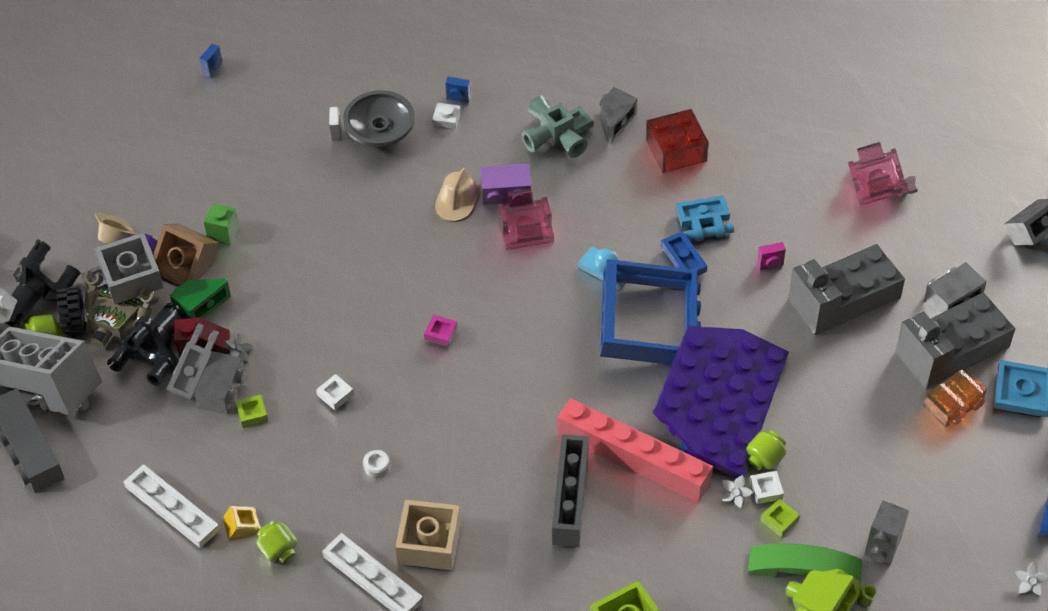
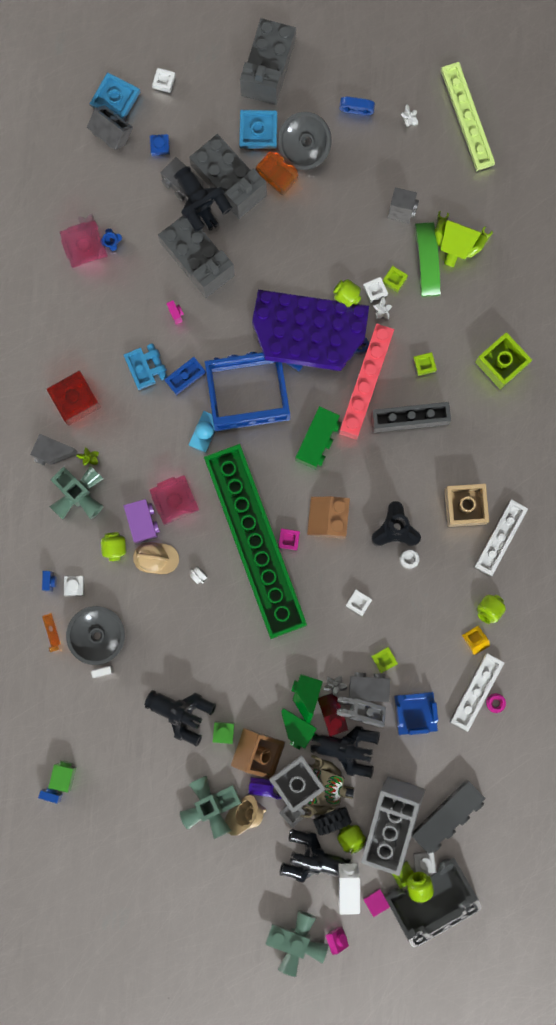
camera: 100 degrees left, 30 degrees up
none -> clear orange piece [42,613,61,652]
none -> bright green brick [48,761,76,793]
none -> lime plant [76,448,99,465]
none -> lime head [100,532,127,561]
none -> blue plate [101,228,122,251]
none -> black wheel [144,690,216,747]
none -> blue plate [150,134,170,156]
none -> black wheel [174,166,233,232]
none -> sand green brick [179,776,242,839]
none -> white plate [190,566,207,584]
none -> green brick [204,444,307,639]
none -> dark grey dish [278,112,332,170]
none -> green slope [291,674,323,723]
none -> green brick [295,406,342,470]
none -> medium nougat slope [307,496,350,539]
none -> black wheel [371,501,421,546]
none -> blue panel [394,692,438,735]
none -> lime plate [413,352,437,376]
none -> dark pink plate [486,693,506,713]

